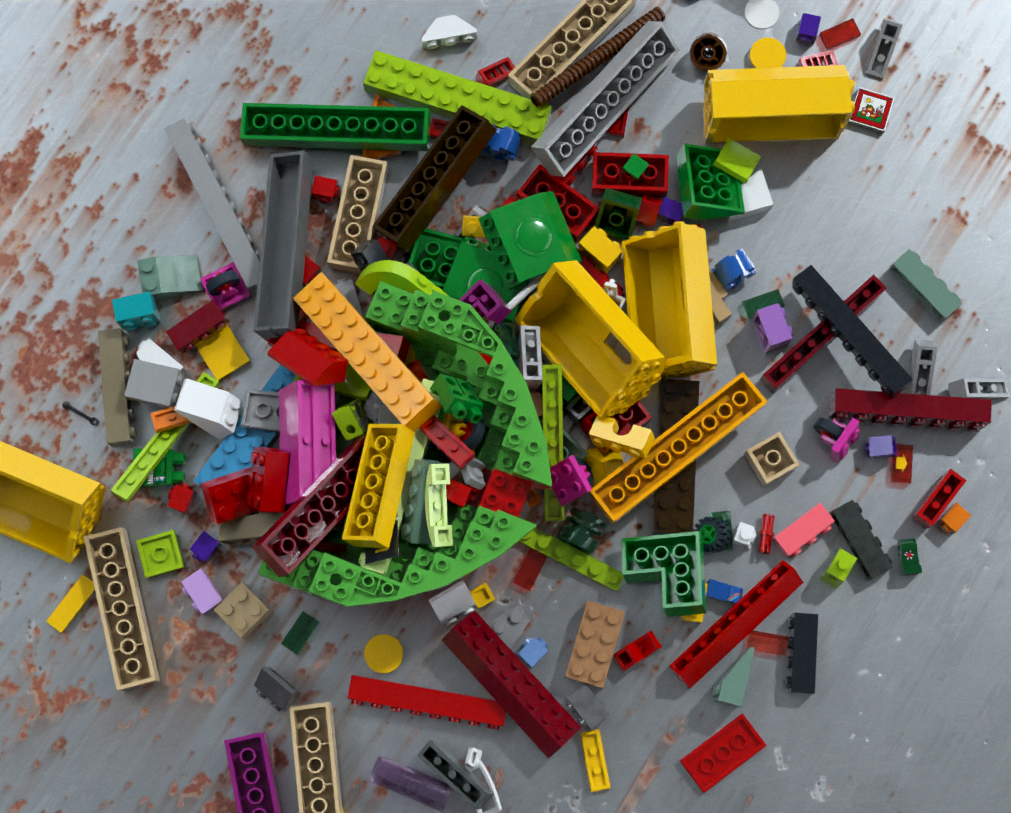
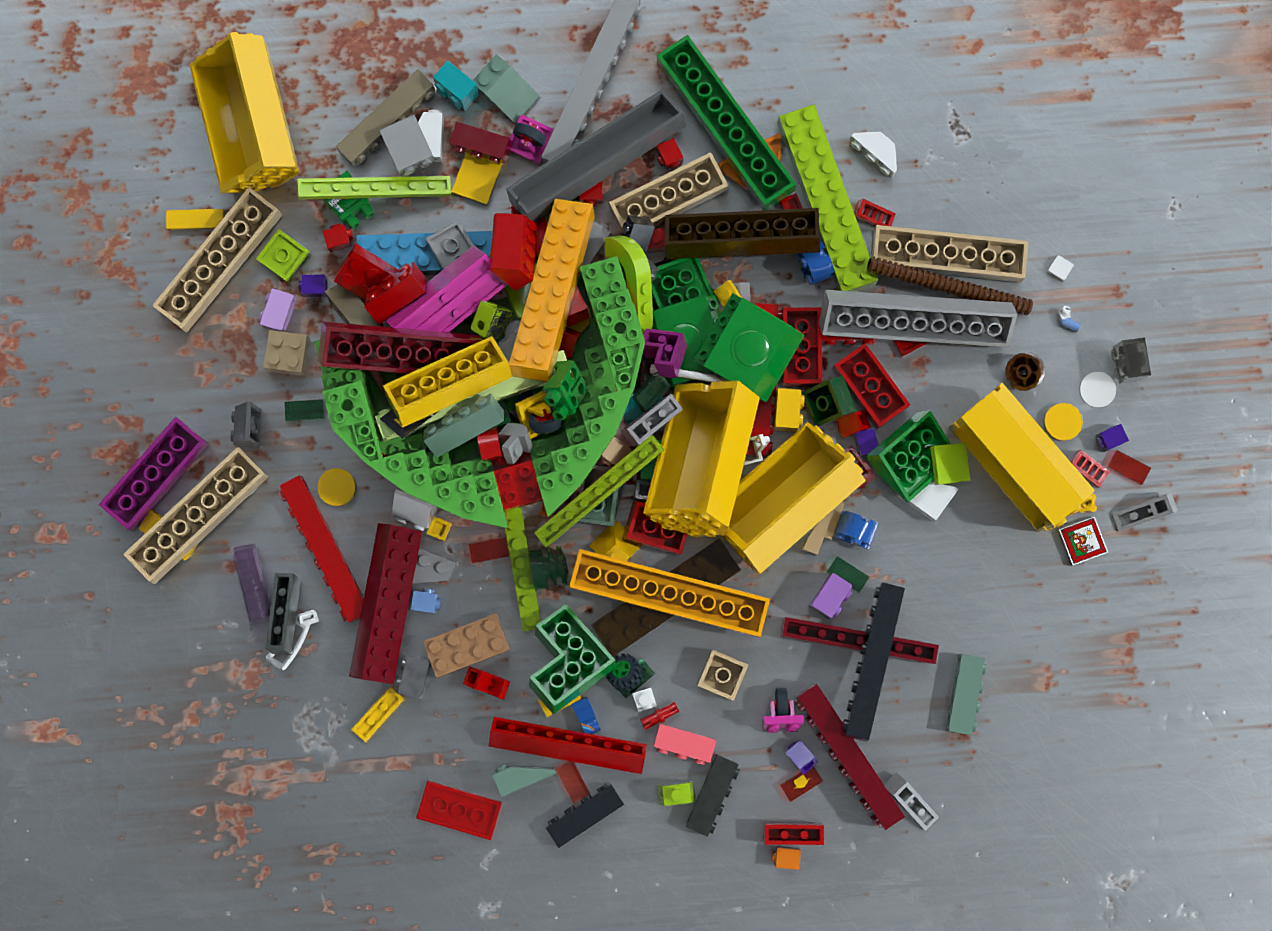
camera: 50 degrees right, 5 degrees up
black hinge [62,401,98,425] -> none
orange plate [150,406,191,433] -> none
white slope [174,378,243,440] -> none
red tile [419,415,476,470] -> none
yellowish green slope [425,464,453,547] -> none
dark pink plate [550,455,594,506] -> none
yellow arch [589,415,655,459] -> none
green tile [622,154,649,181] -> none
dark green leg [897,538,922,576] -> none
light grey slope [910,339,938,395] -> none

